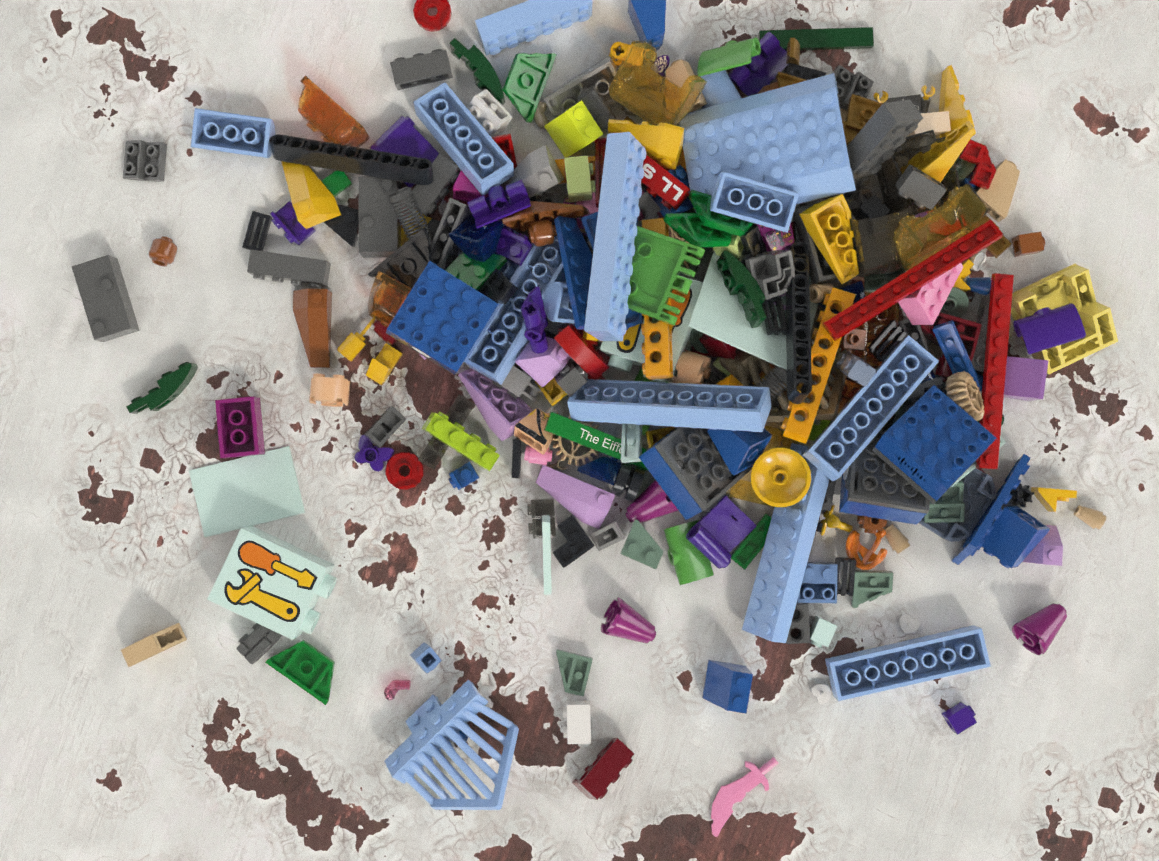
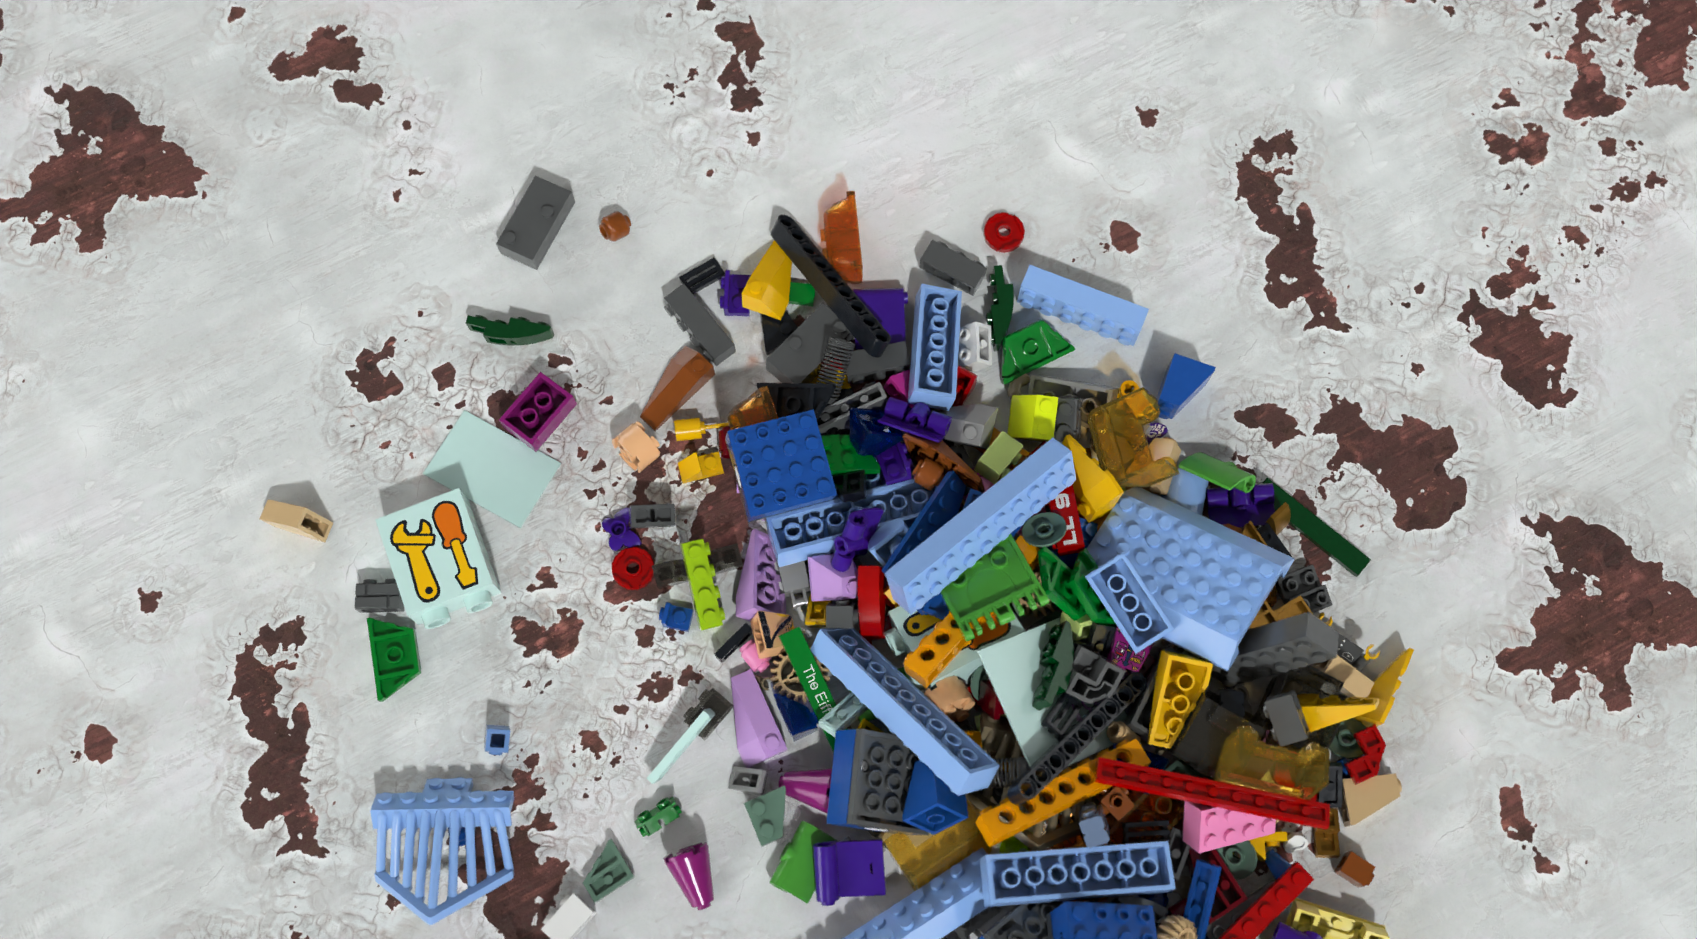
camera: 45 degrees right, 15 degrees down
dark grey slope [123,140,167,182] -> none
light blue brick [191,108,275,158] -> none
clear pink arm [384,680,411,700] -> none
black plate [552,514,595,568] -> none
black wheel [611,463,646,502] -> none
green tile [731,513,771,570] -> none
yellow dish [751,448,811,507] -> none
none -> green hinge [634,796,682,837]
none -> sand green dish [1022,512,1067,547]

